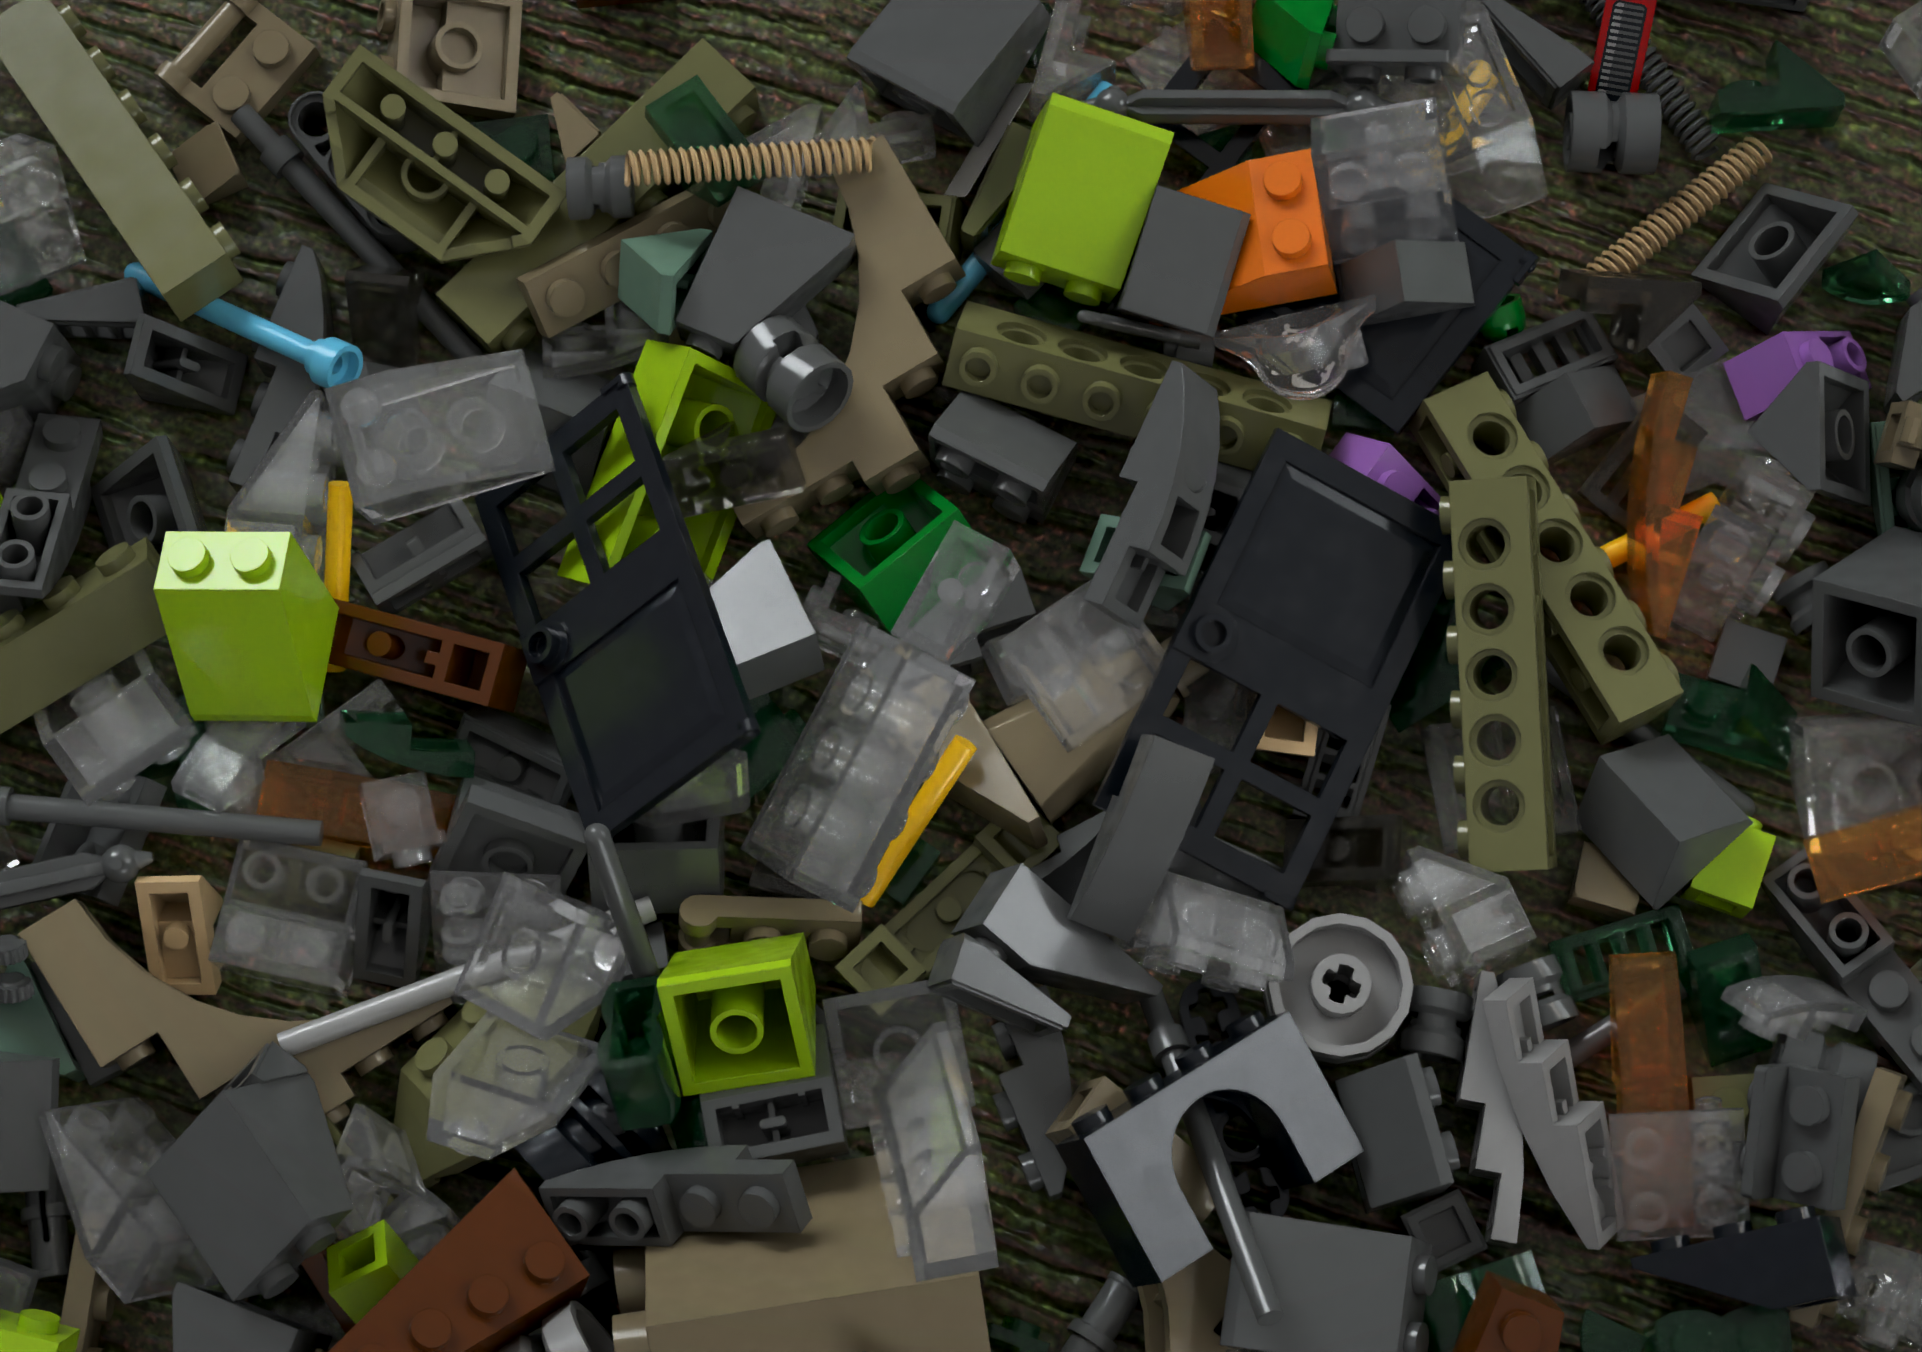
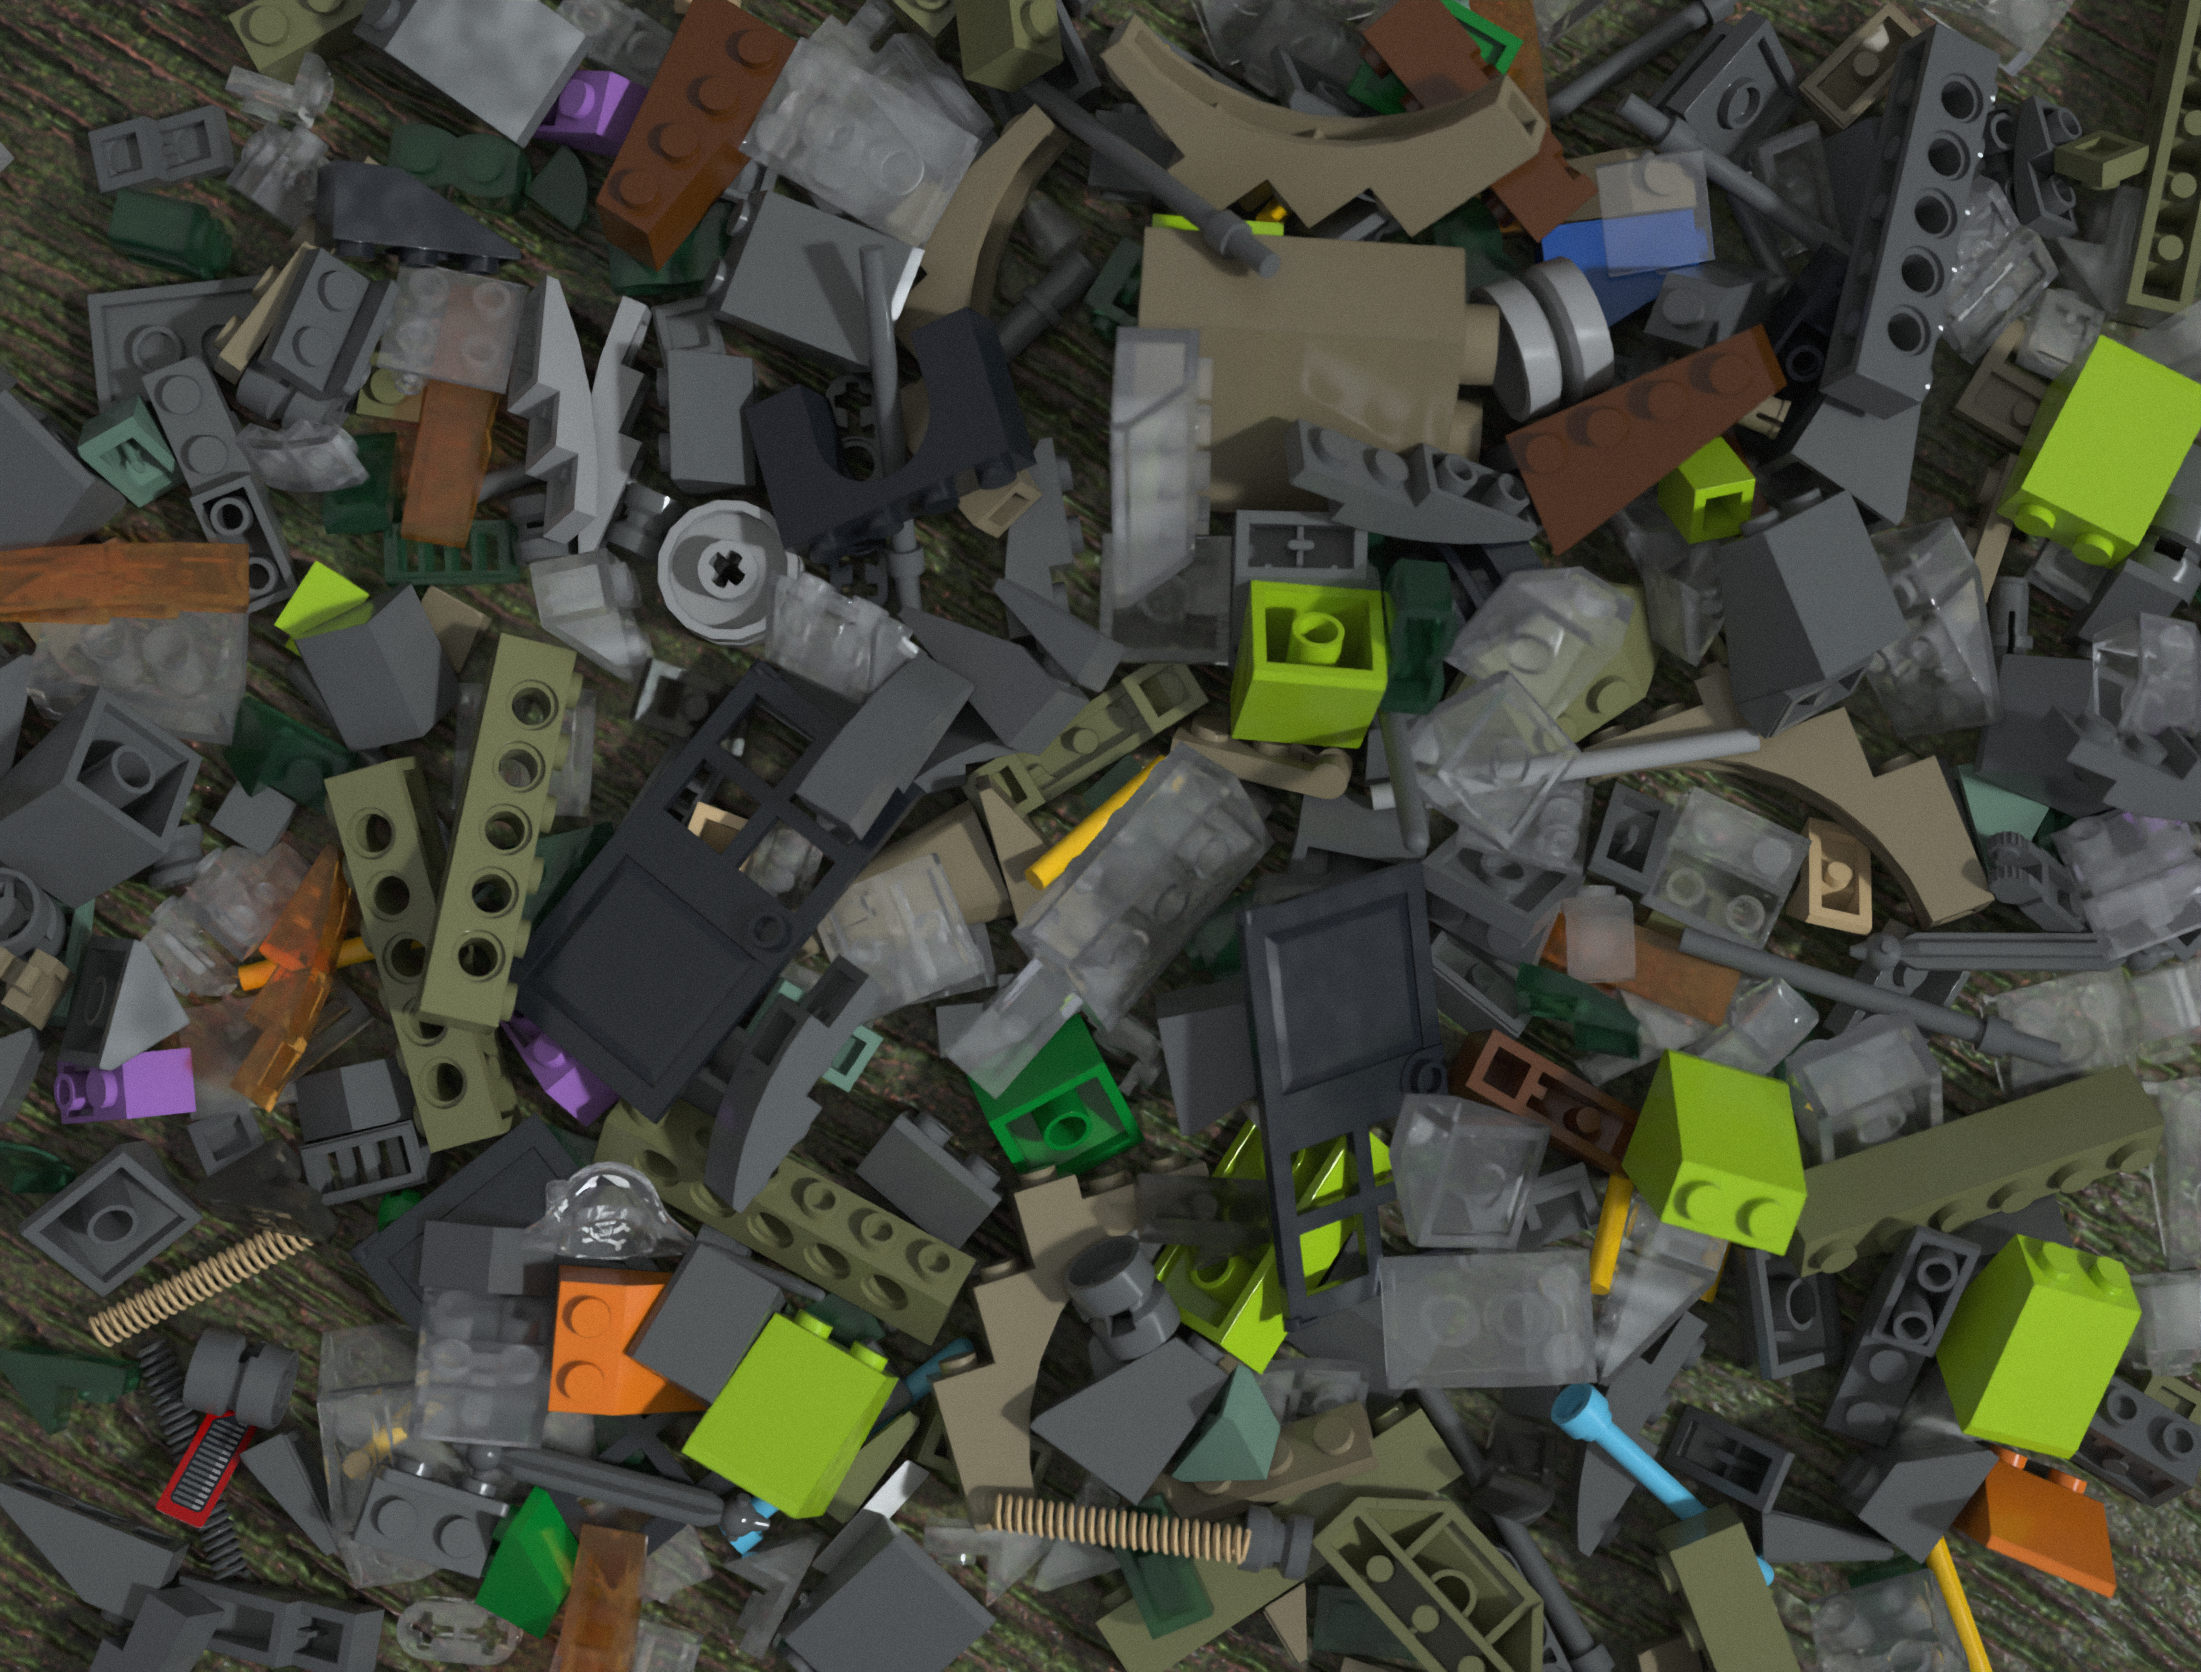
camera: 170 degrees left, 10 degrees up
none -> clear slope [1388,1093,1552,1249]

